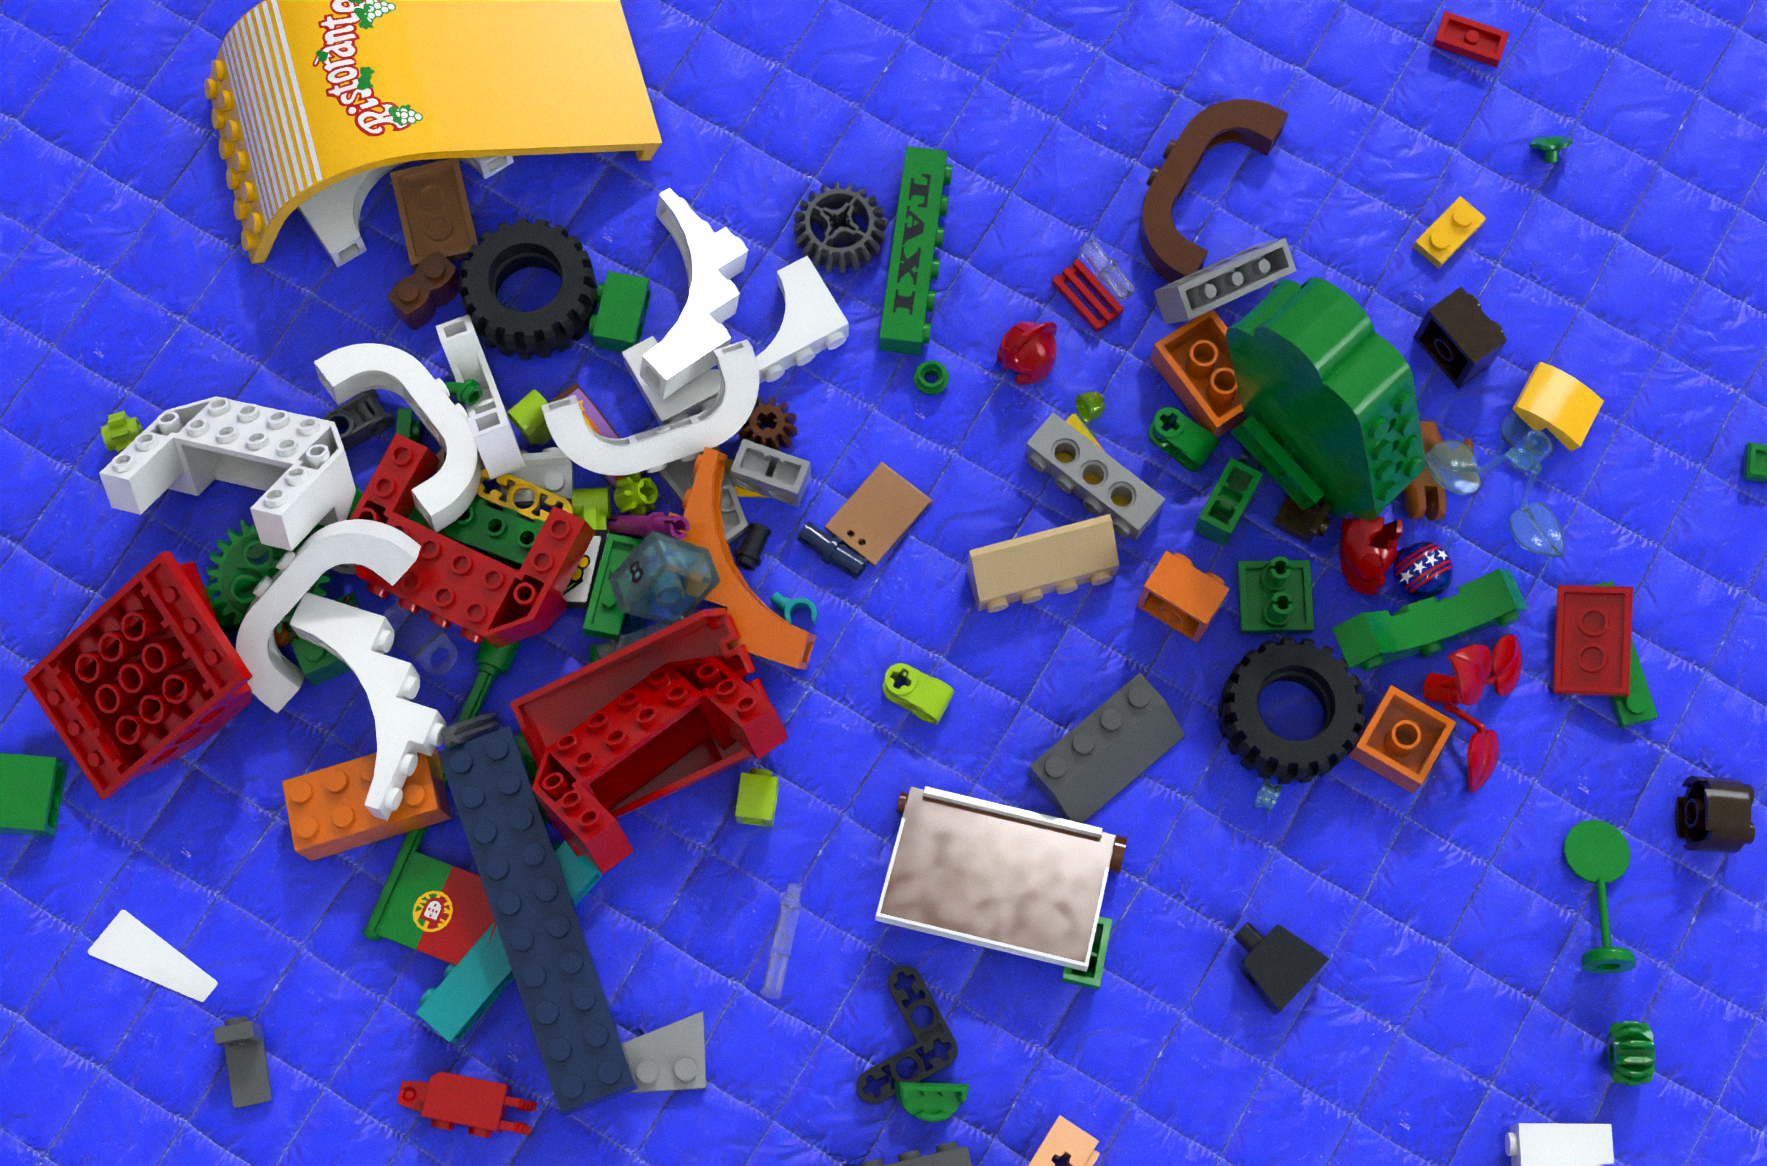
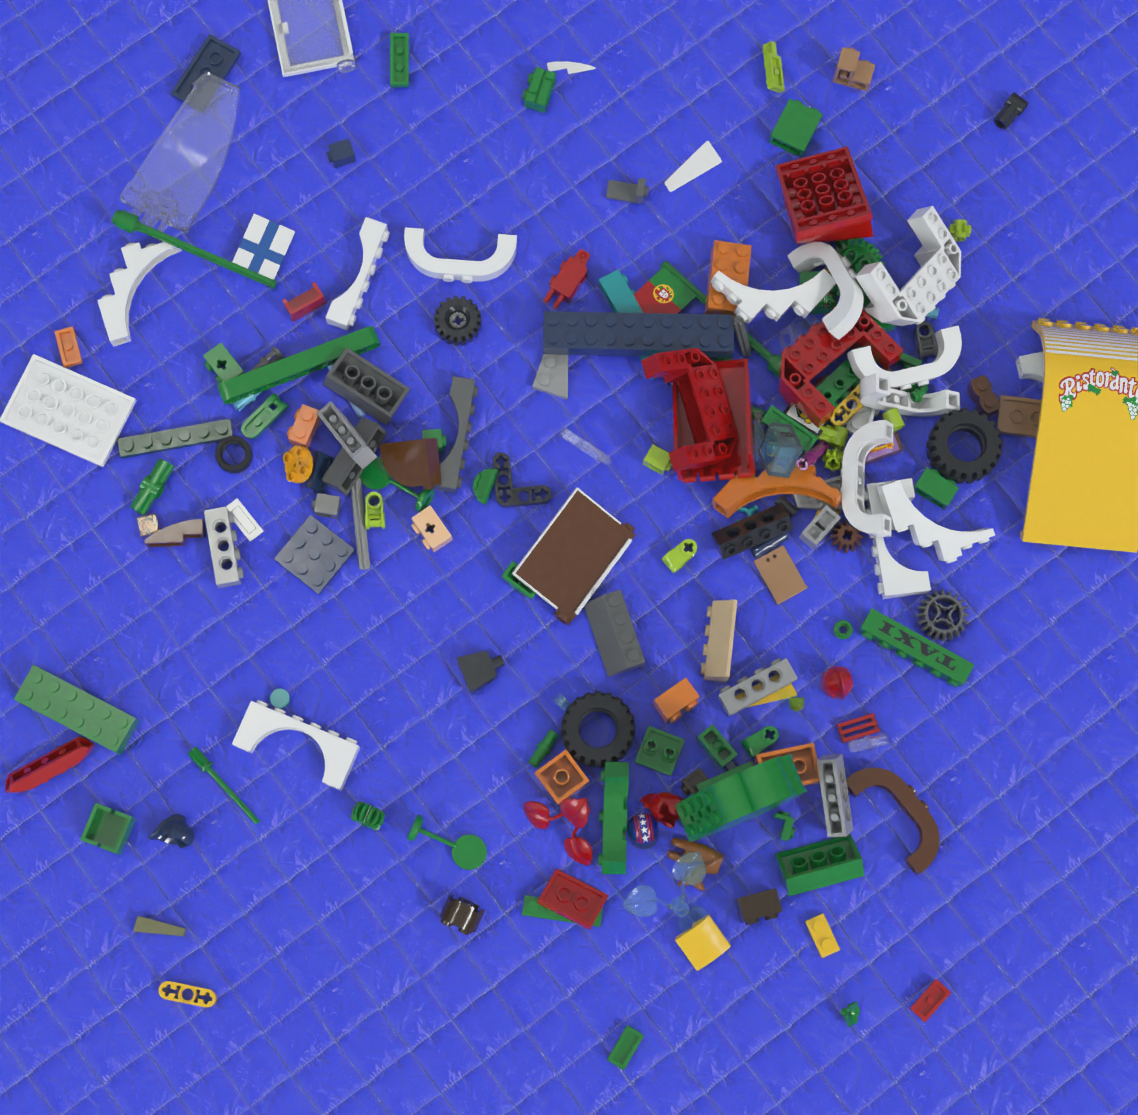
camera: 110 degrees right, 5 degrees up
none -> green pin [527,729,559,768]
none -> black brick [711,503,793,560]
none -> green slope [775,834,865,896]

